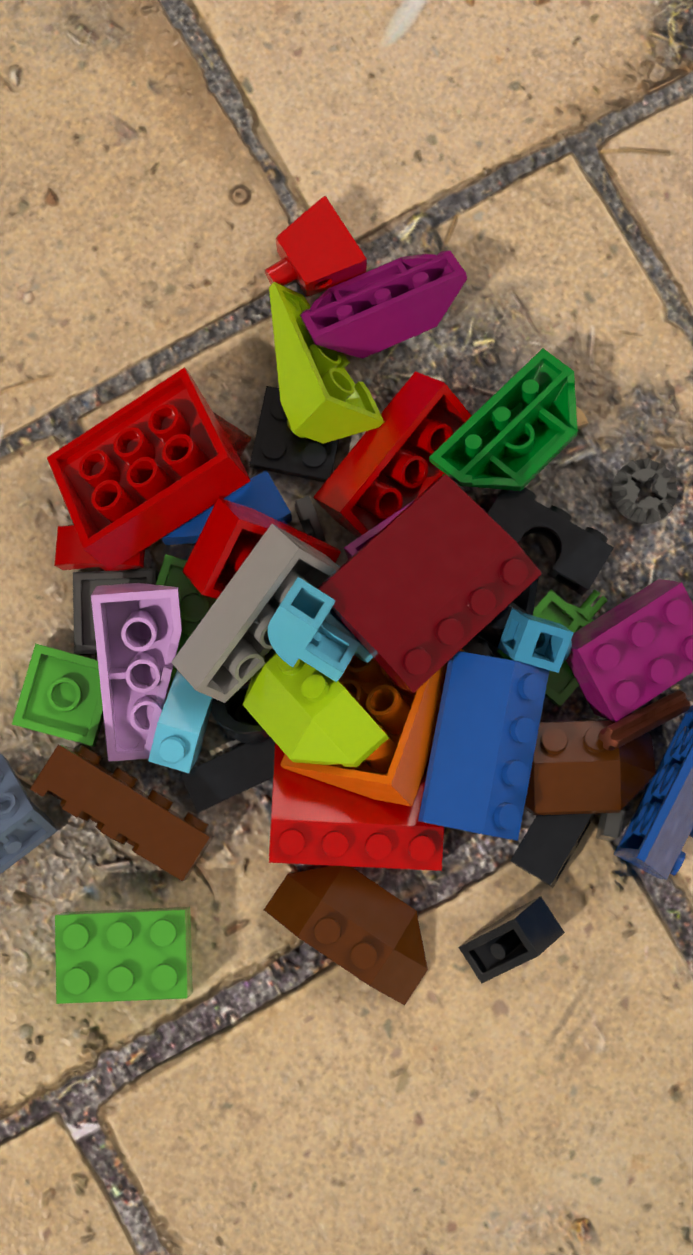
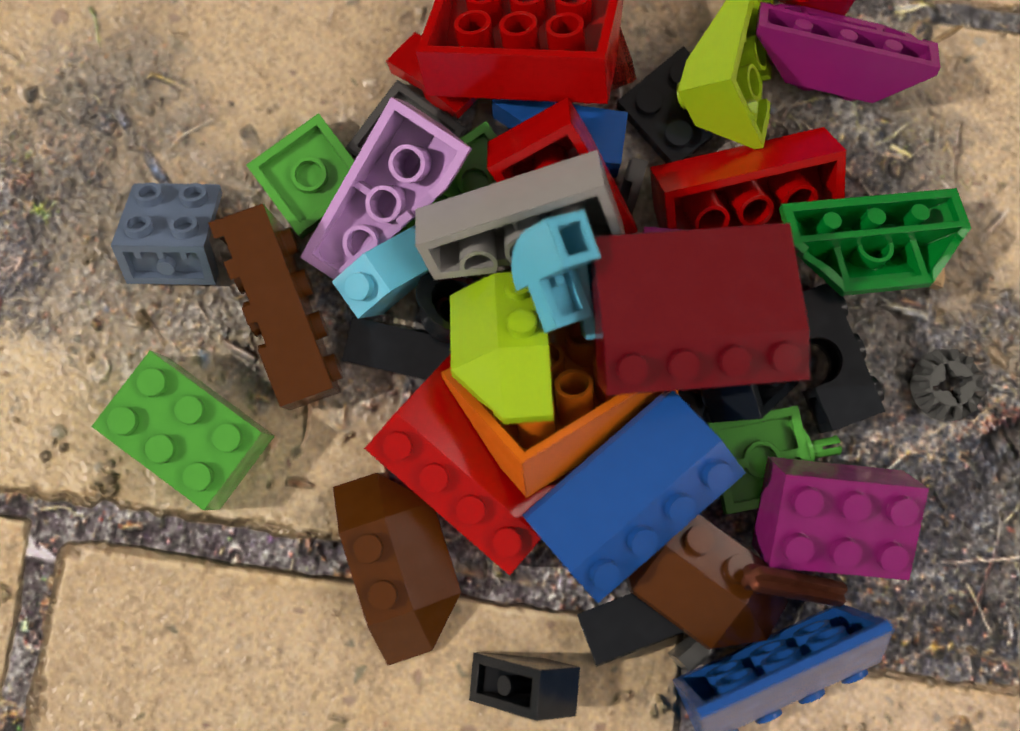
camera: 40 degrees right, 0 degrees up
dark azure brick [497,608,574,673] -> none

